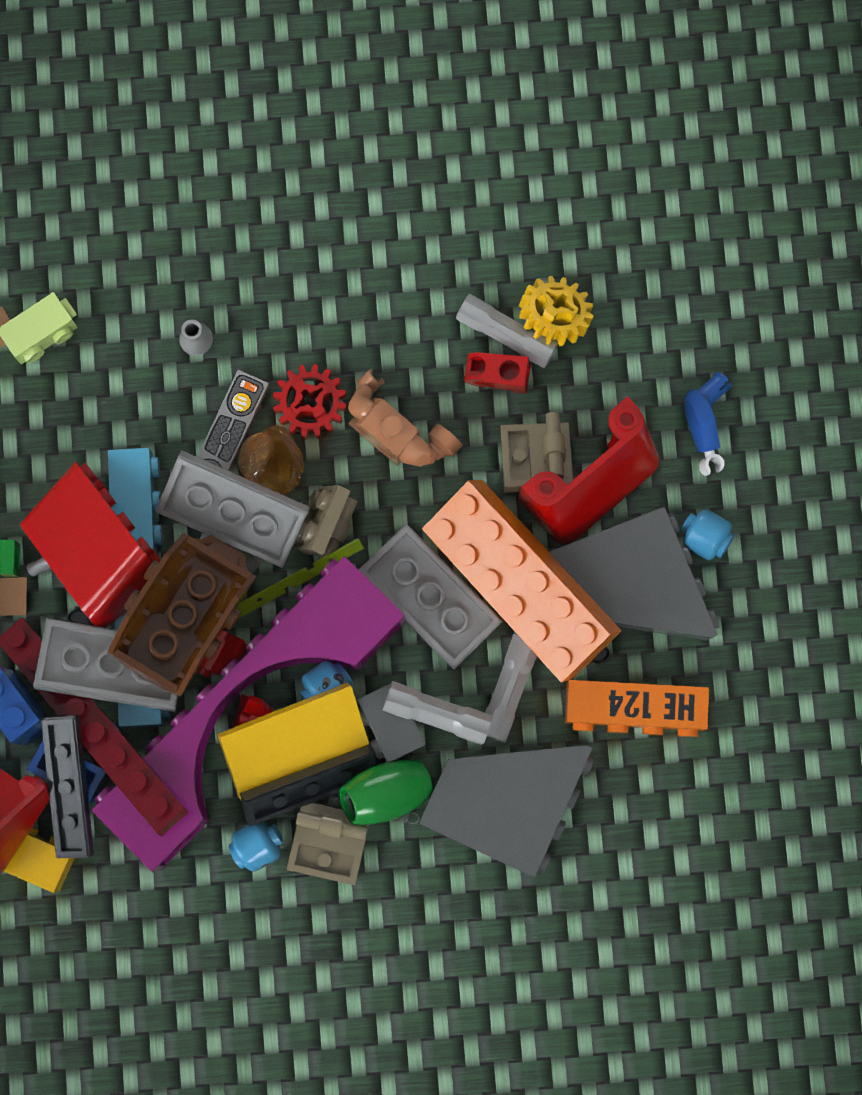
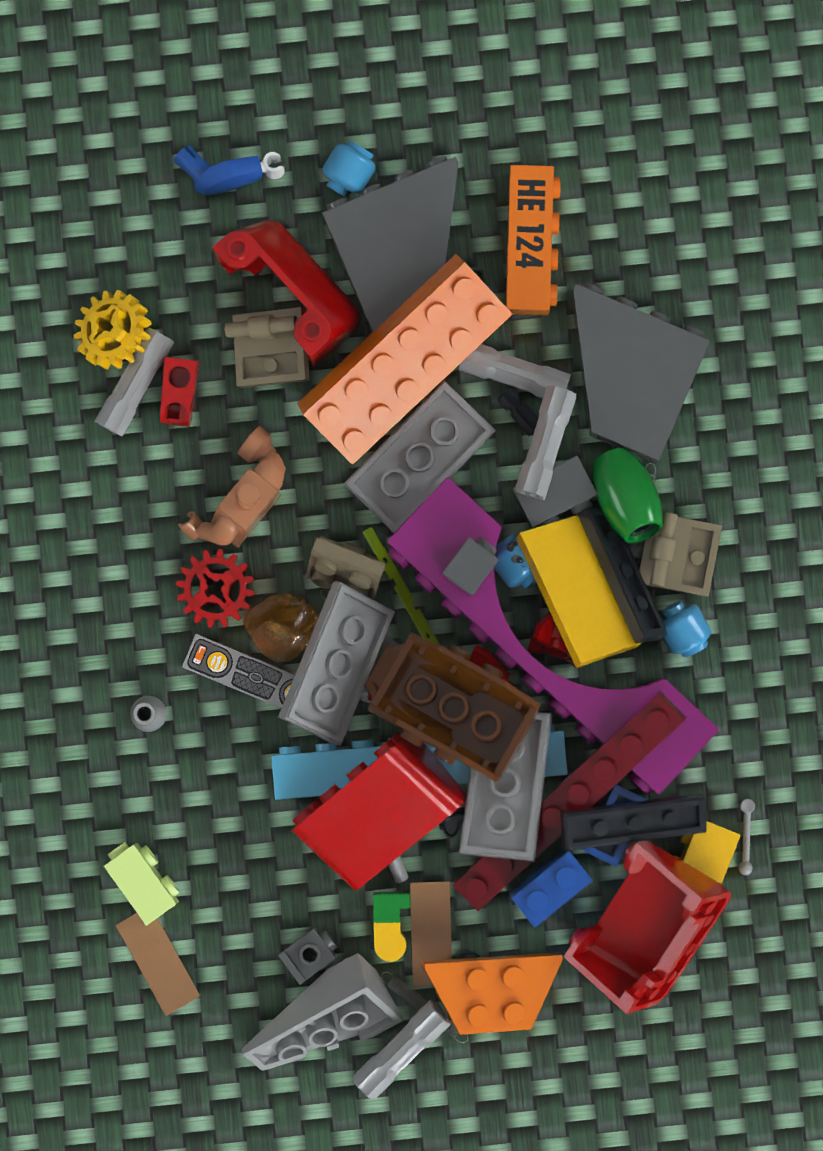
camera: 90 degrees left, 5 degrees up
none -> dark grey brick [442,537,499,597]
none -> black axle [498,388,539,437]
none -> light grey hinge [738,799,755,875]

